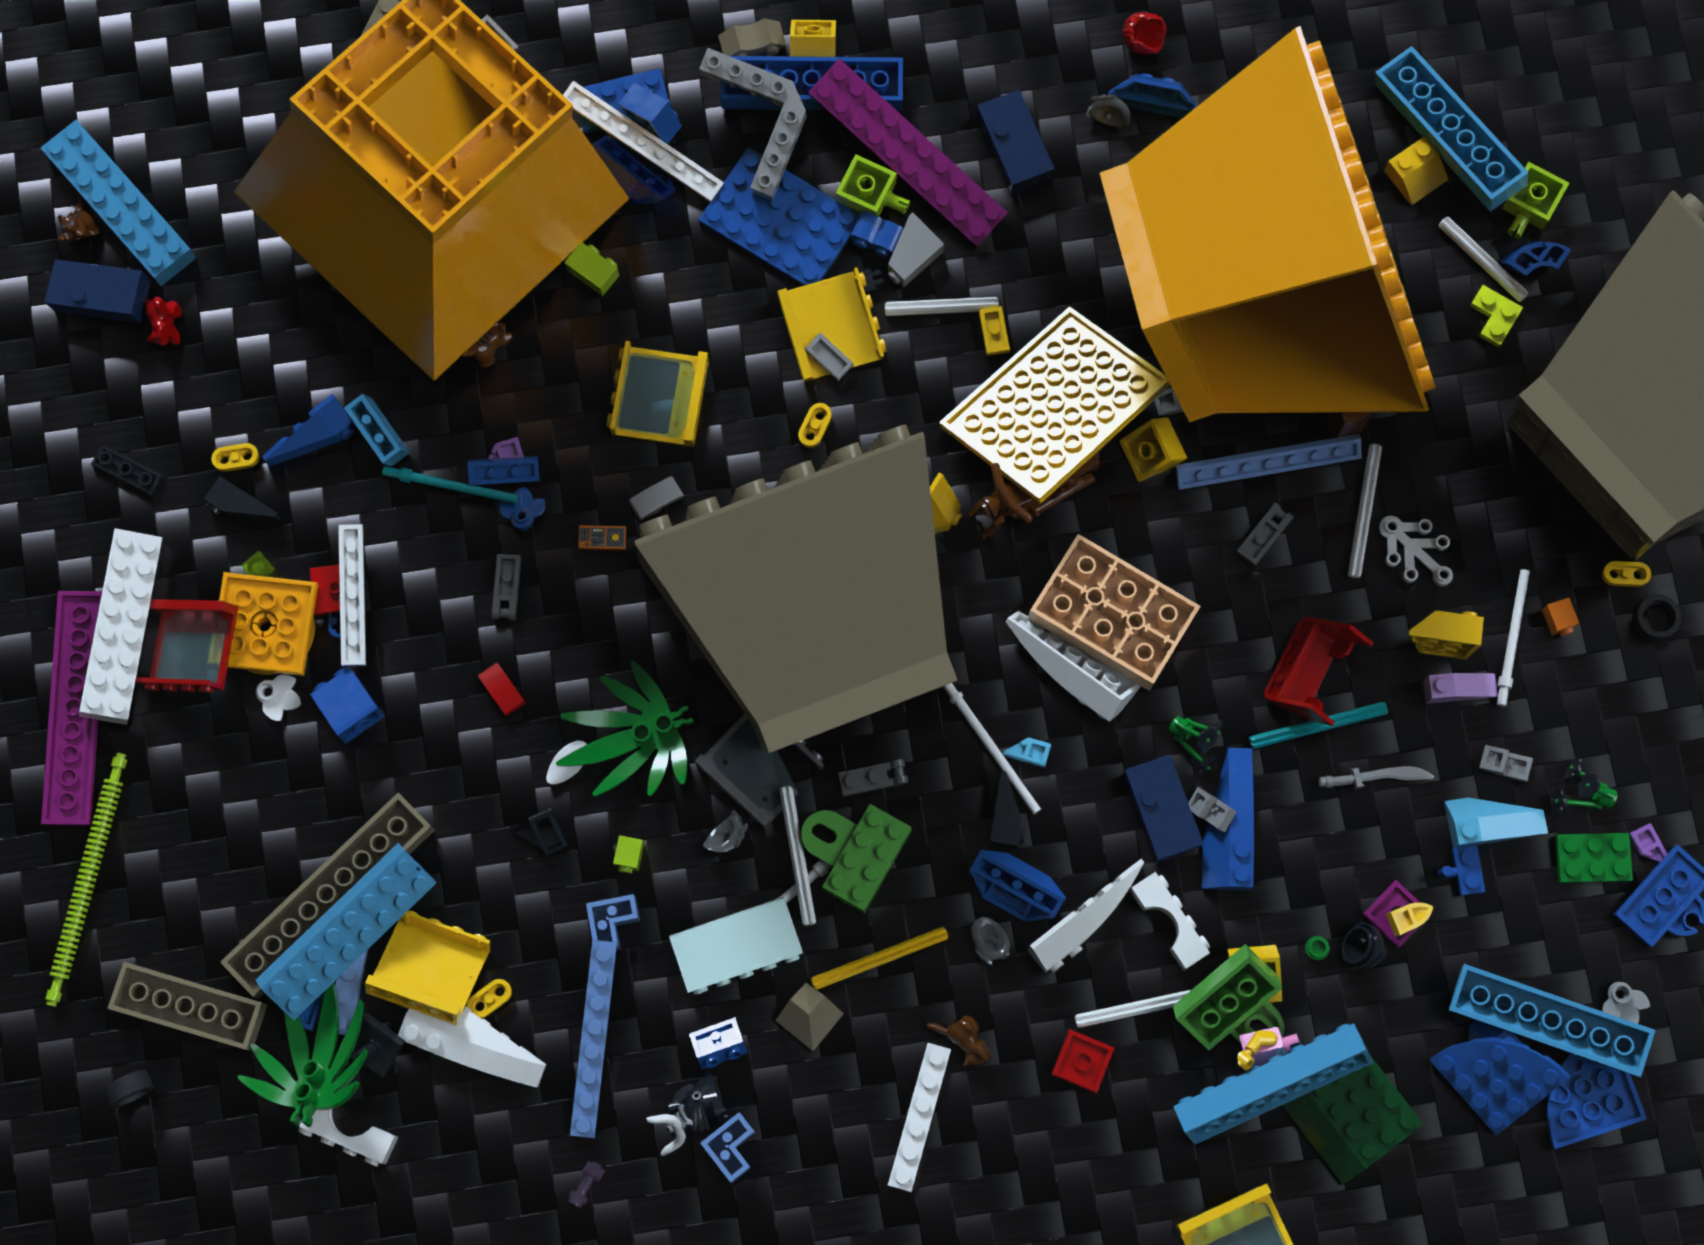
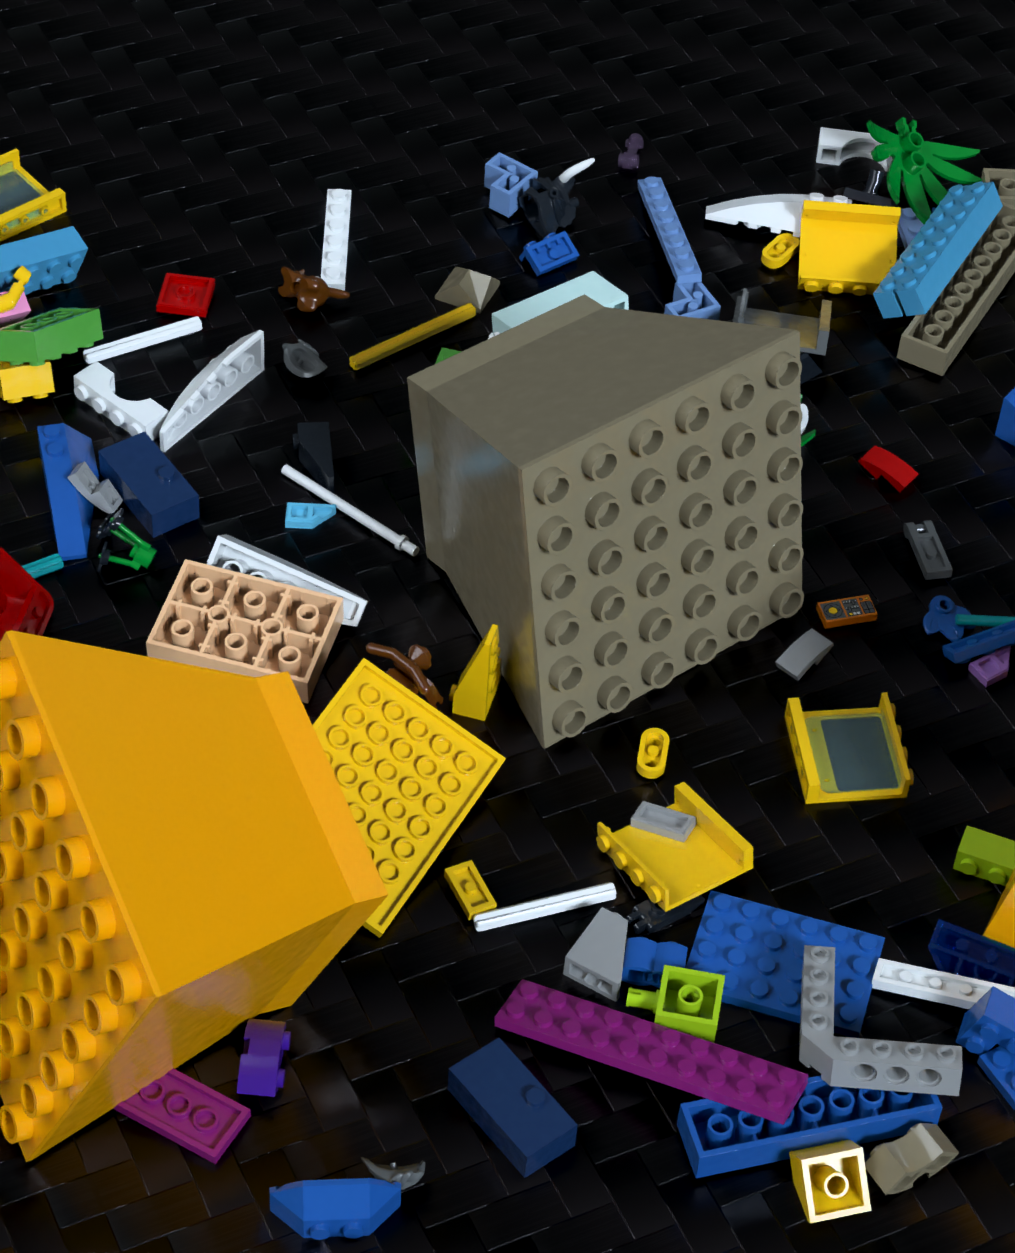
camera: 160 degrees right, 30 degrees down
blue wedge [970,850,1066,922] -> none
none -> dark grey panel [733,288,832,355]

